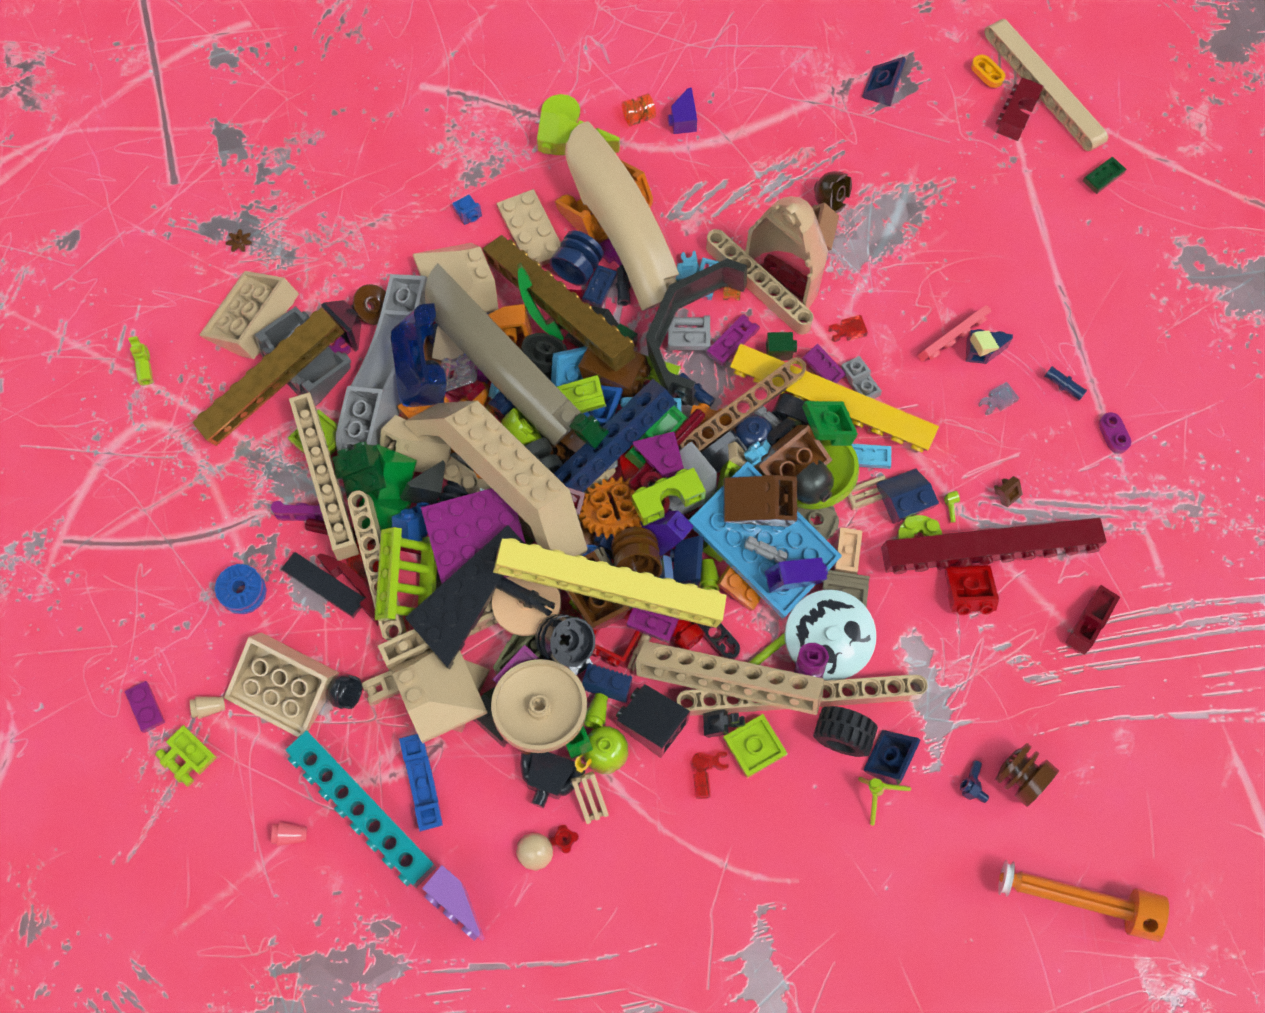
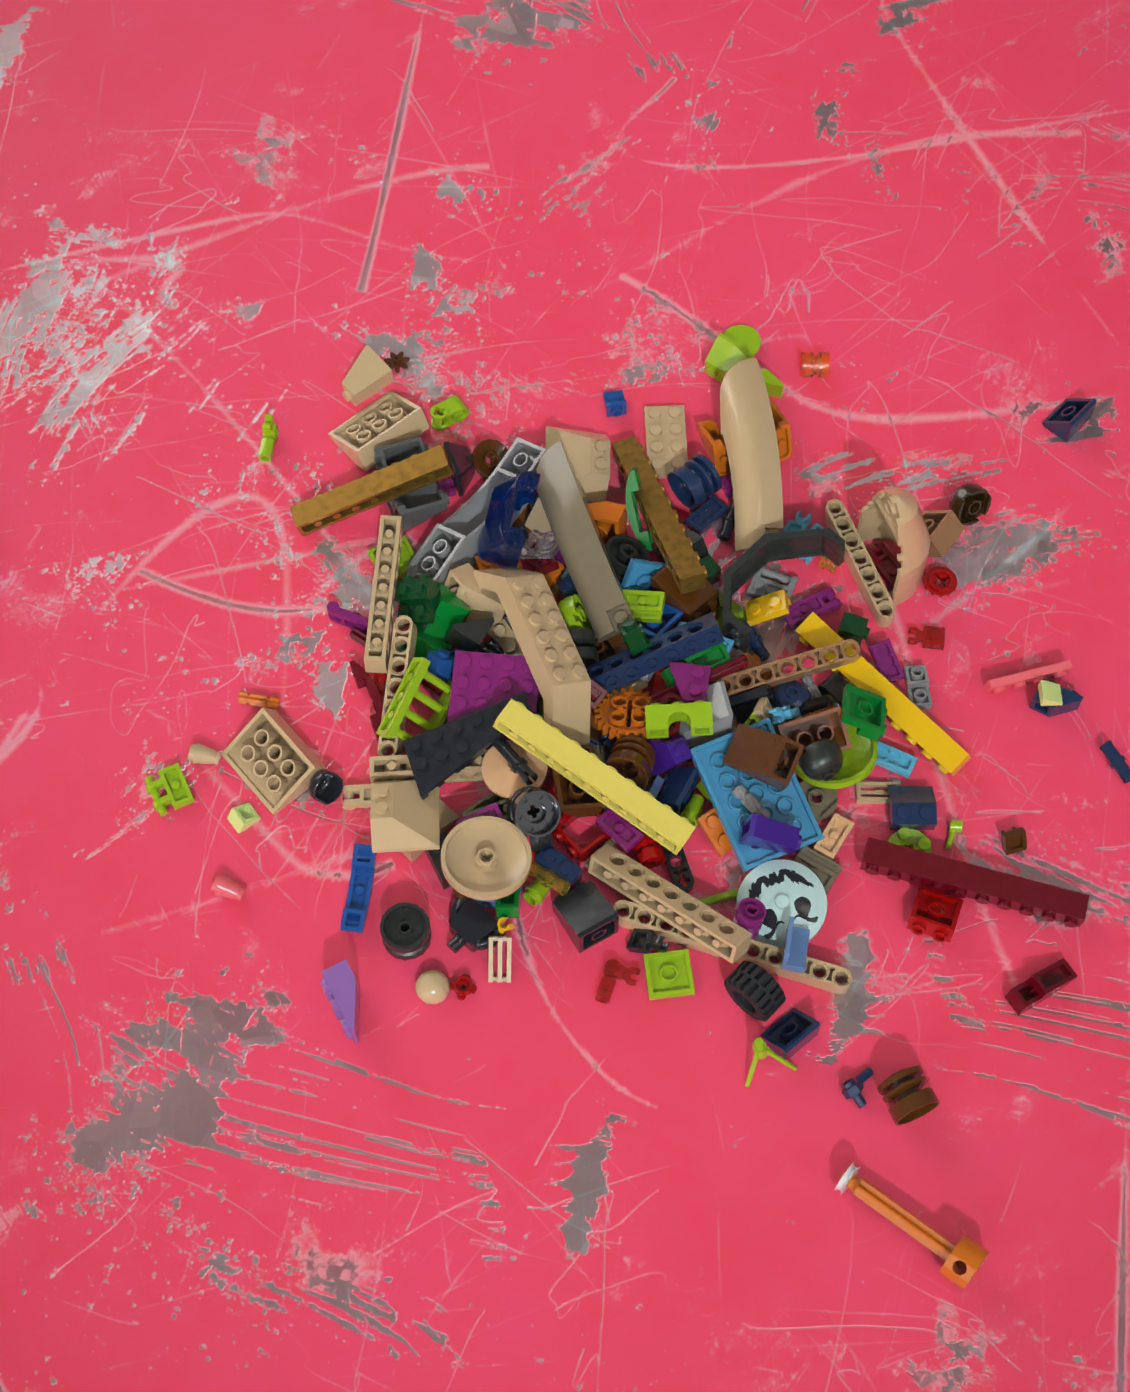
camera: 25 degrees right, 5 degrees down
magenta plate [124,681,166,733] -> none
blue wheel [215,564,267,615] -> none
black tile [281,552,365,618] -> none
teal brick [285,730,437,888] -> none
lime cylinder [583,726,628,774] -> none
dark purple slope [668,87,697,134] -> none
clear light blue plate [978,382,1019,415] -> none
none -> yellowish green slope [227,802,261,833]
none -> orange axle [238,691,280,710]
none -> tan slope [342,345,394,407]
none -> pearl dark grey wheel [380,902,432,960]
none -> lime piece [430,395,469,431]
none -> clear yellow pin [529,861,570,896]
none -> yellow bracket [745,589,791,626]
none -> medium blue panel [781,917,810,973]
none -> red gear [923,566,958,598]

